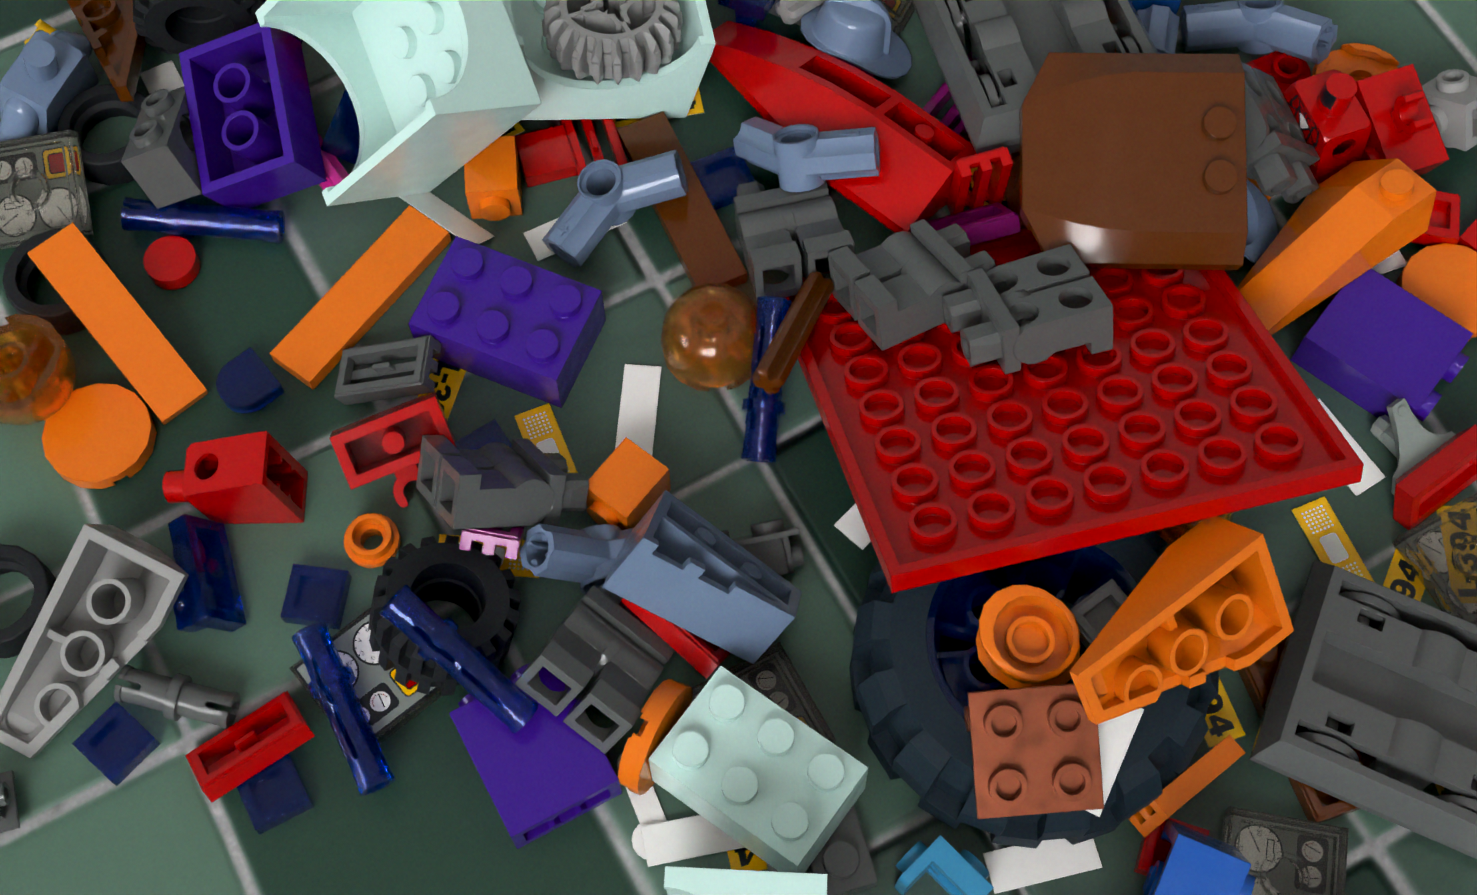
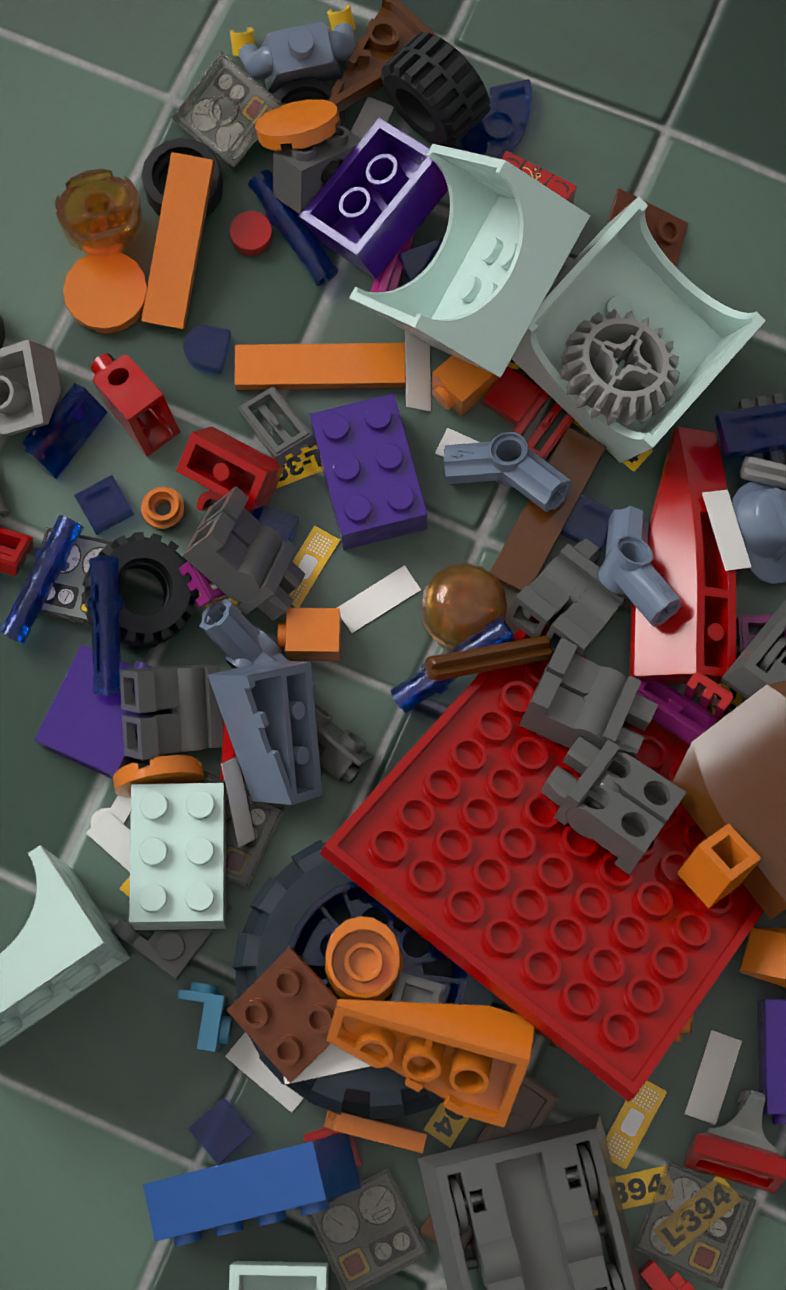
camera: 55 degrees right, 10 degrees up
none -> white sticker [221,757,255,848]
none -> orange tile [255,100,341,151]
none -> orange brick [677,824,762,908]
none -> white sticker [702,490,751,571]

